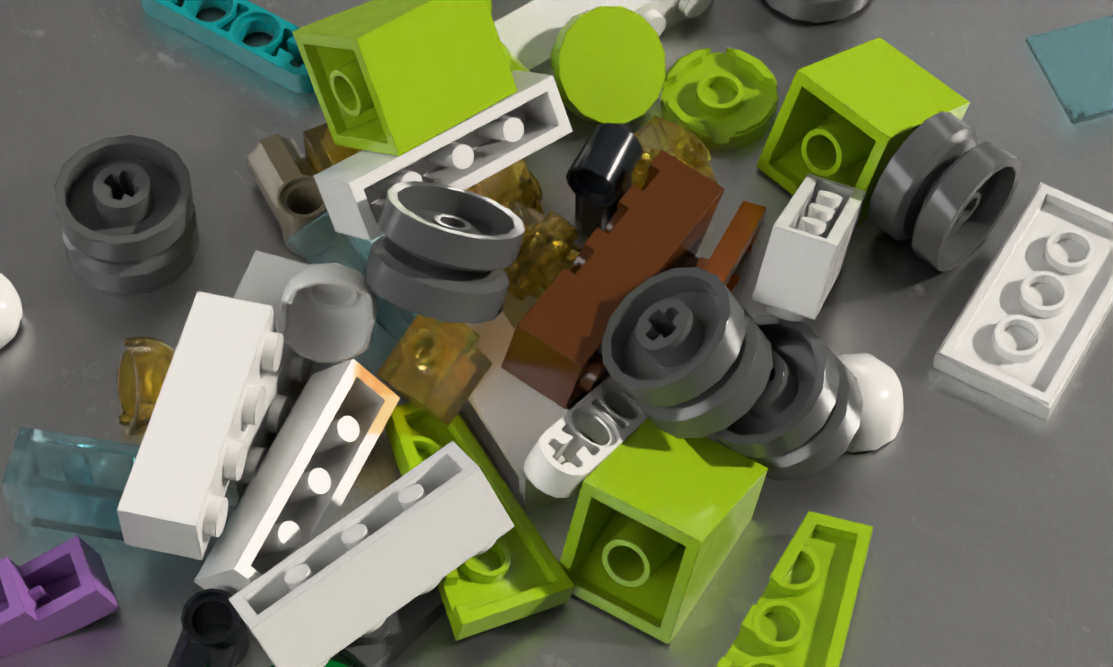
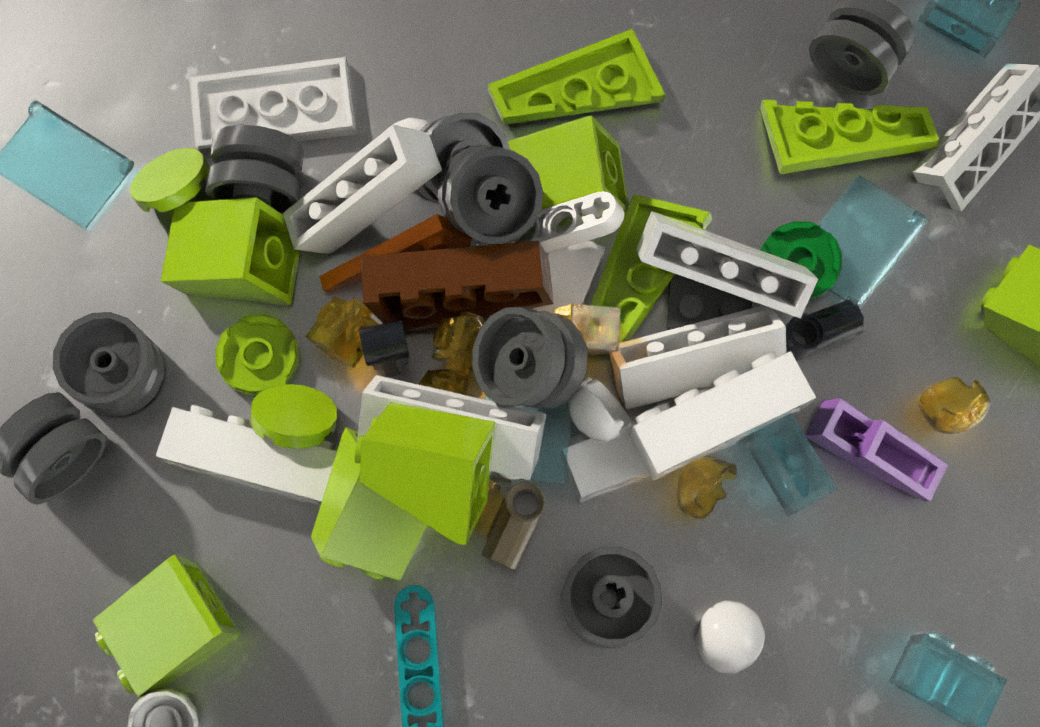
camera: 130 degrees left, 20 degrees up
none -> lime tile [130,148,210,212]

